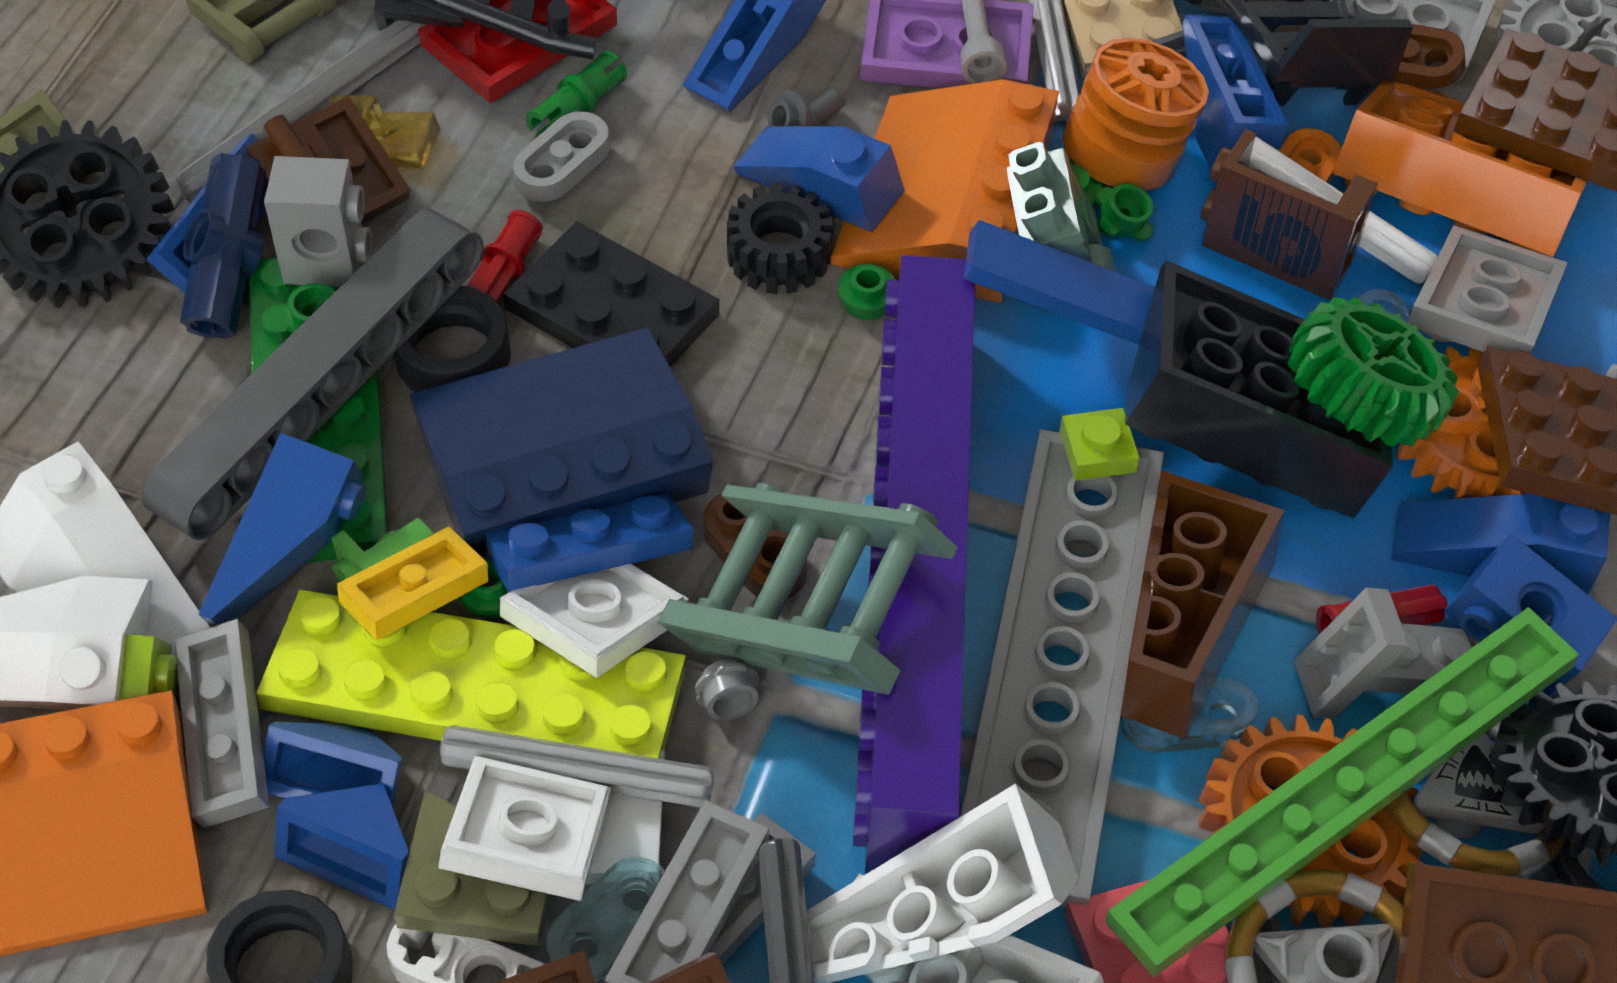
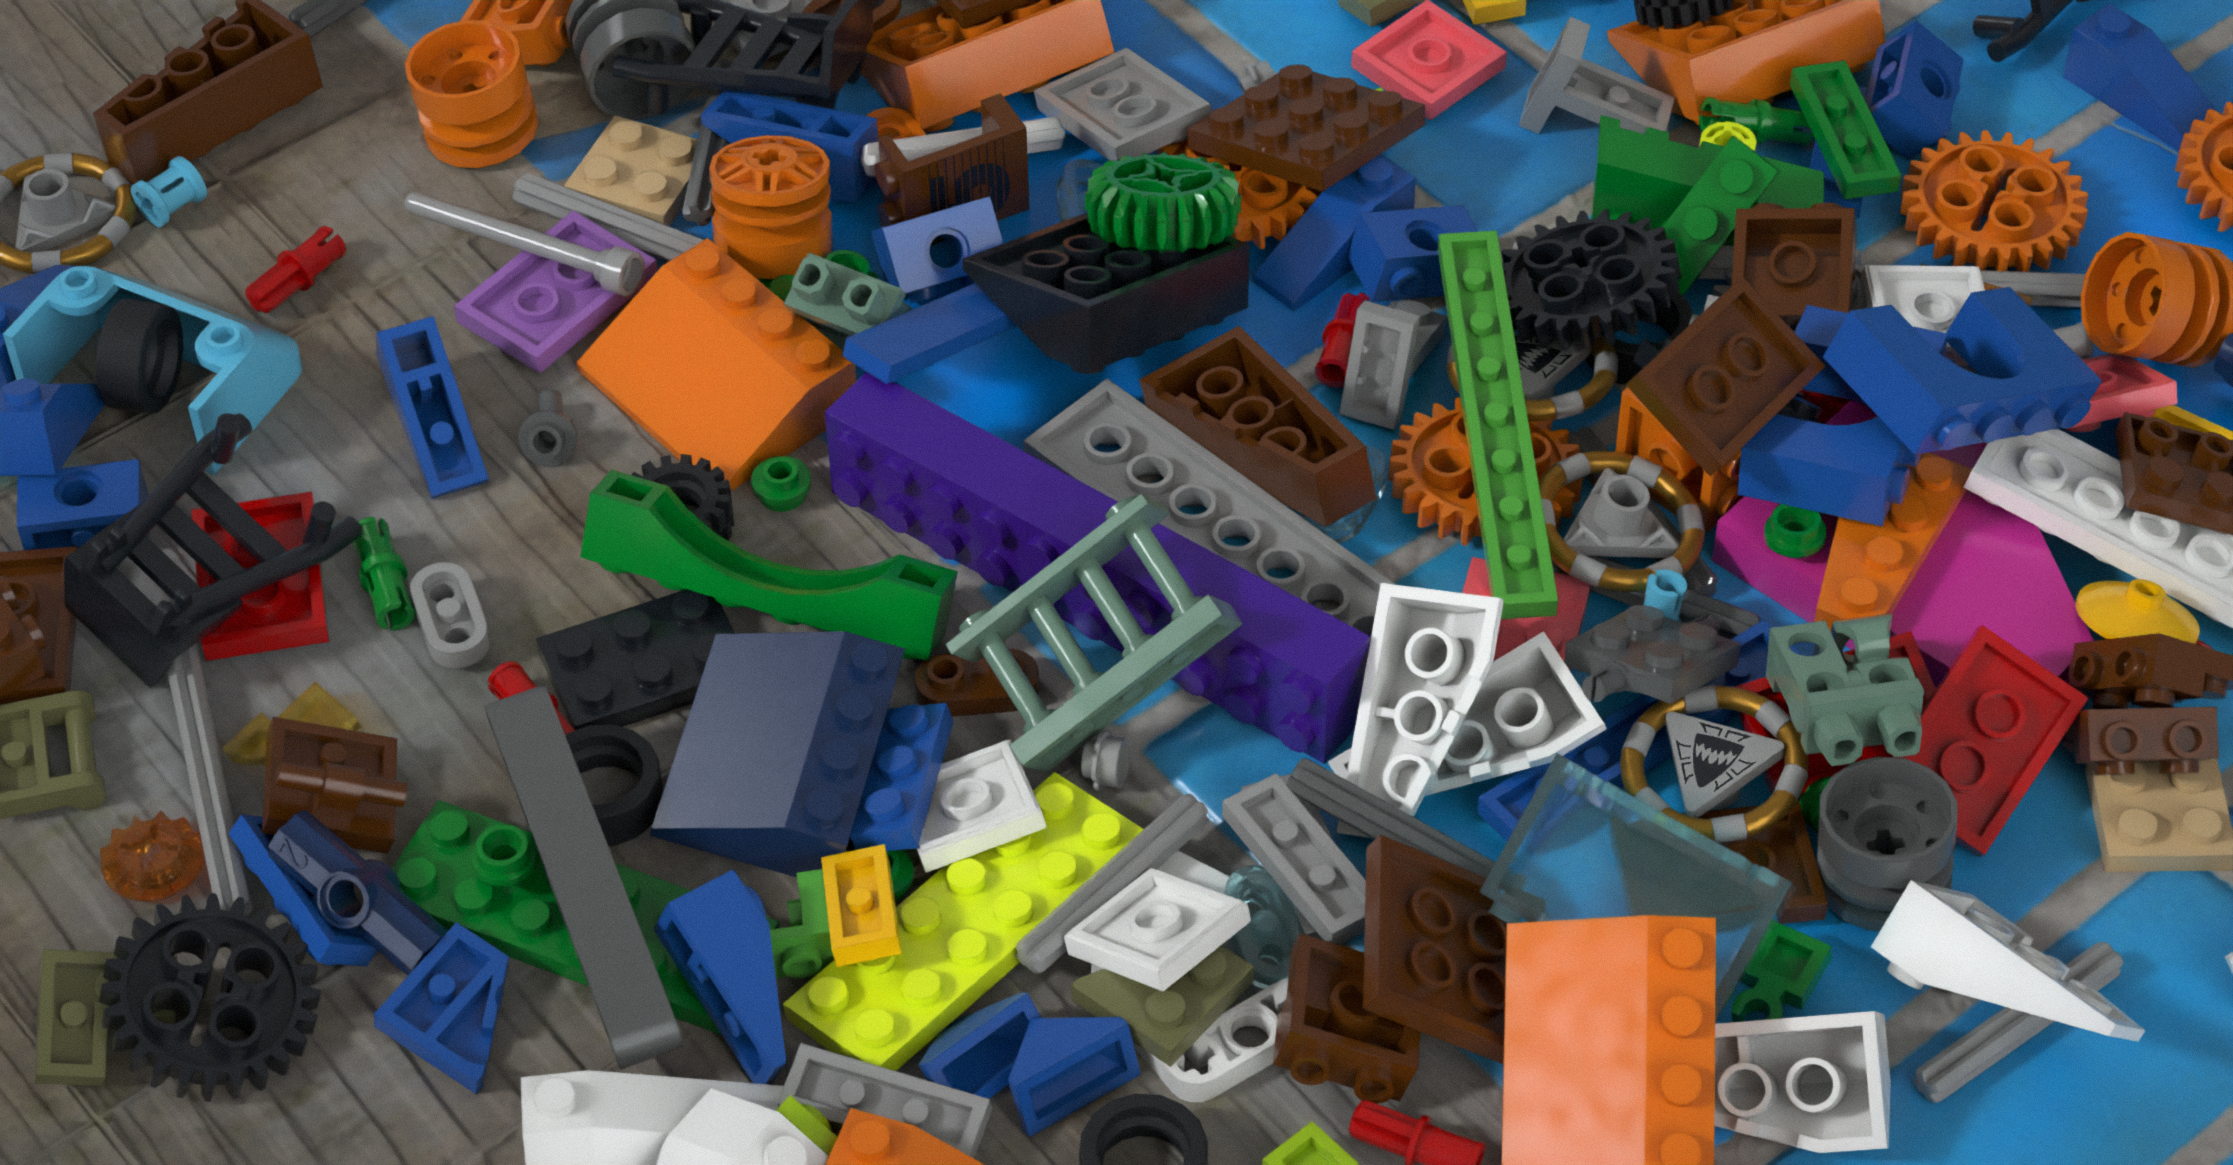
camera: 55 degrees left, 5 degrees down
light grey brick [264,156,372,287] -> none
blue slope [733,126,905,232] -> none
lime plate [1059,408,1140,481] -> none
none -> clear orange gear [100,810,205,902]
none -> blue wing [374,922,509,1094]
none -> green arch [580,469,958,661]
none -> brick [871,196,1004,304]

